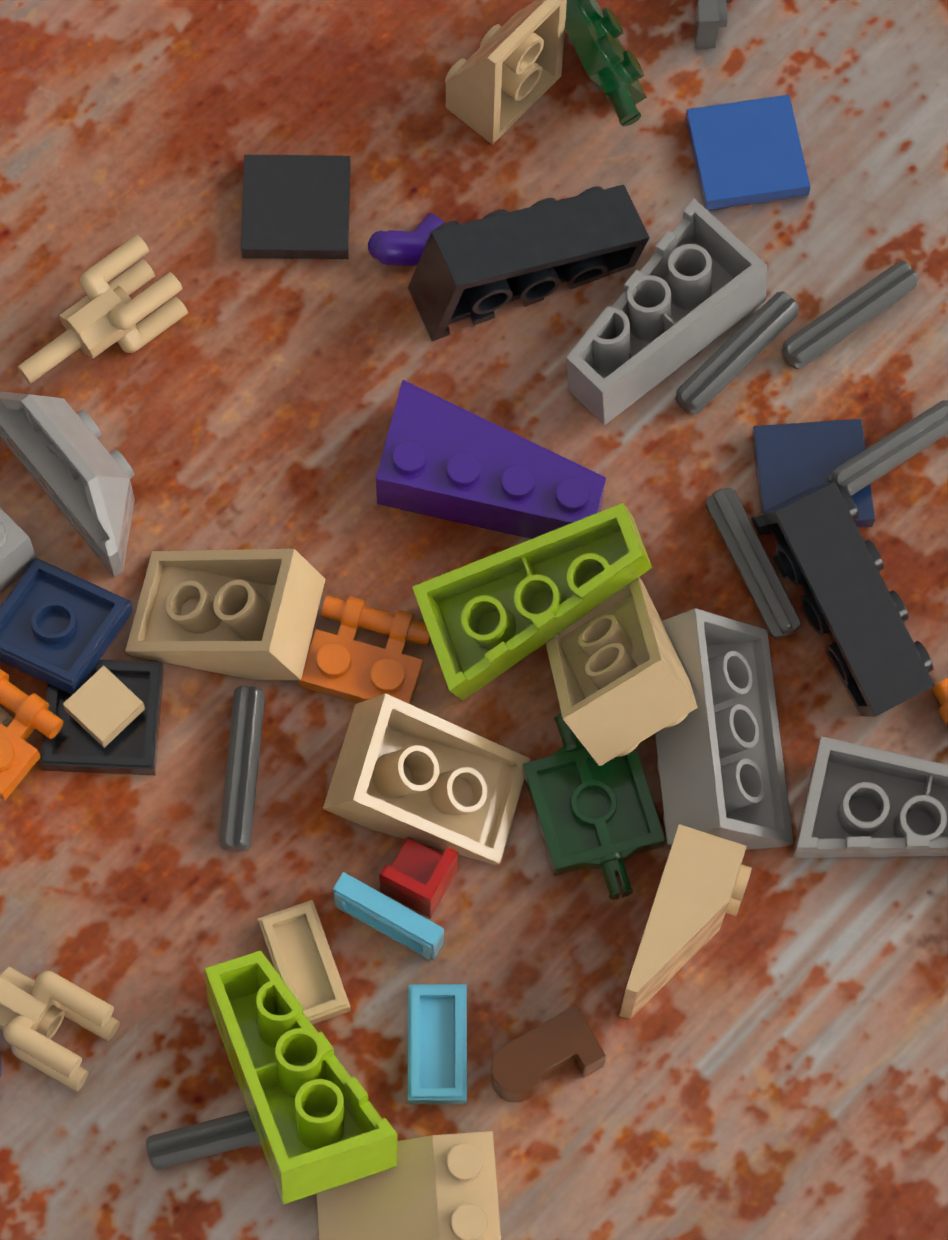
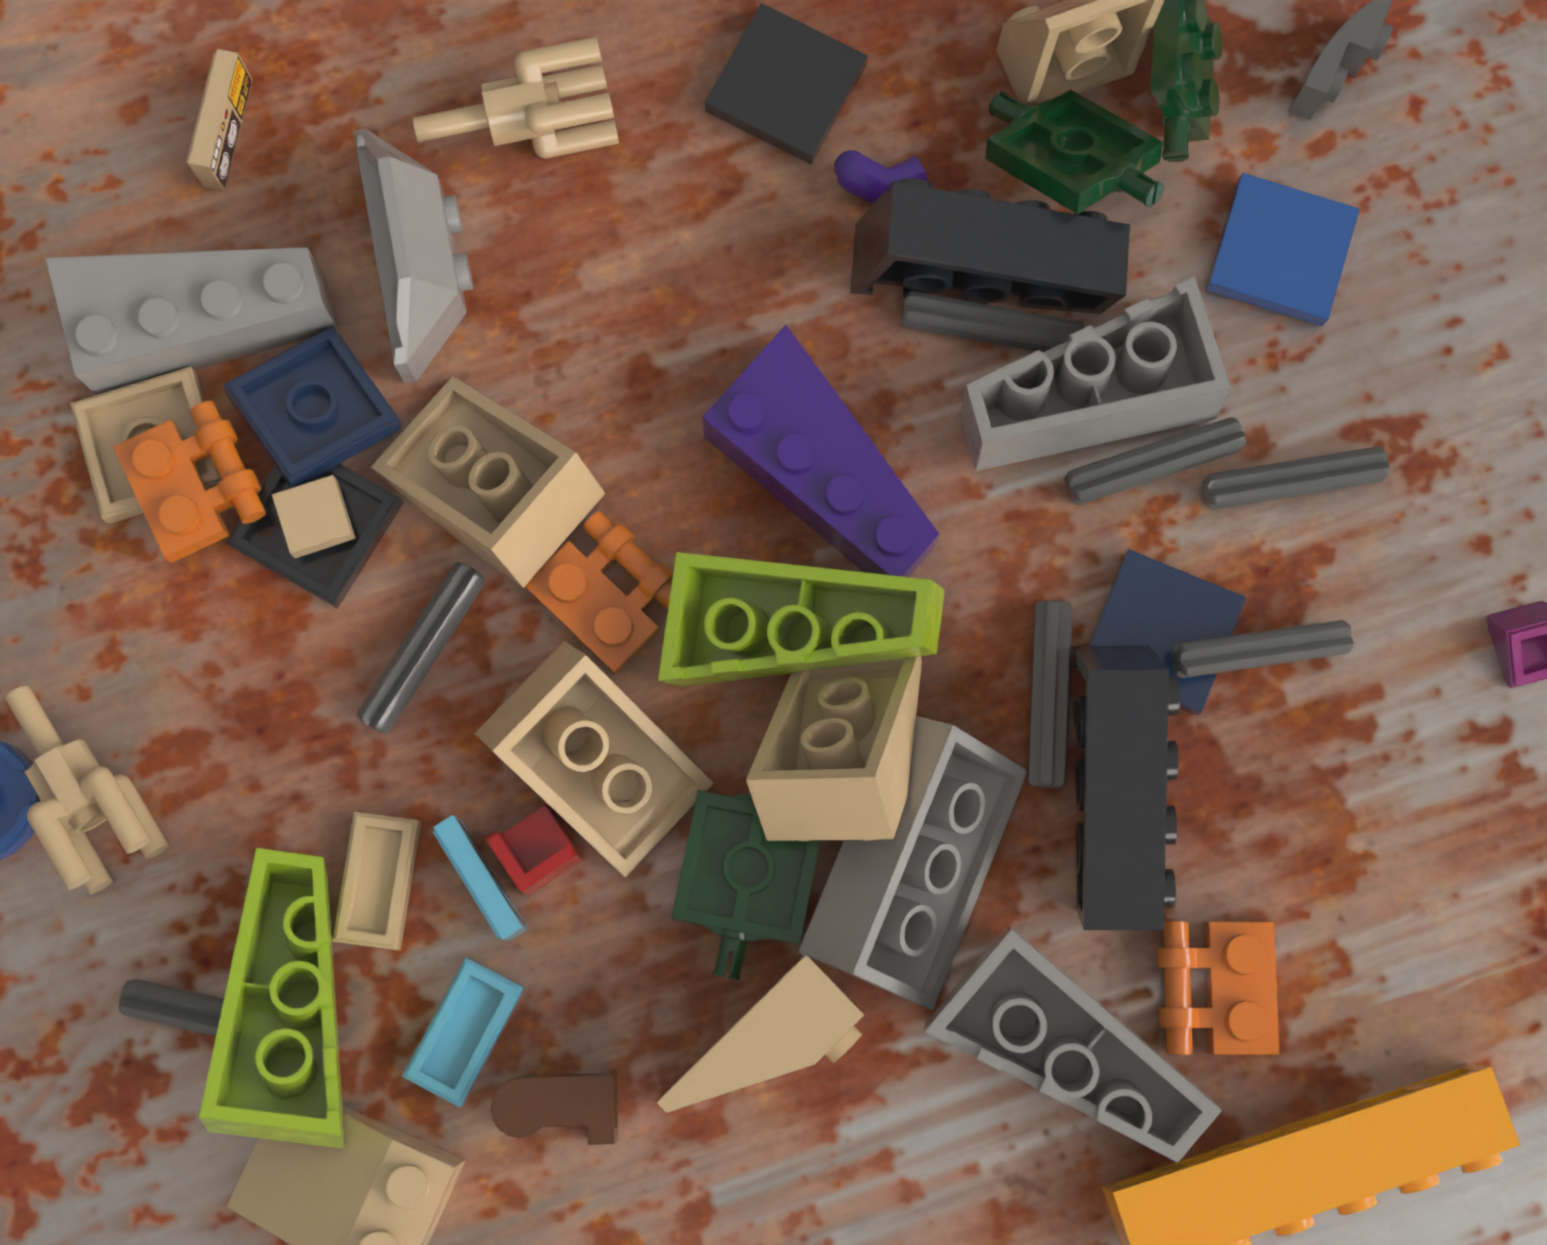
camera: 25 degrees right, 10 degrees up
none -> dark grey axle [902,291,1084,352]
none -> dark green plate [985,89,1164,214]

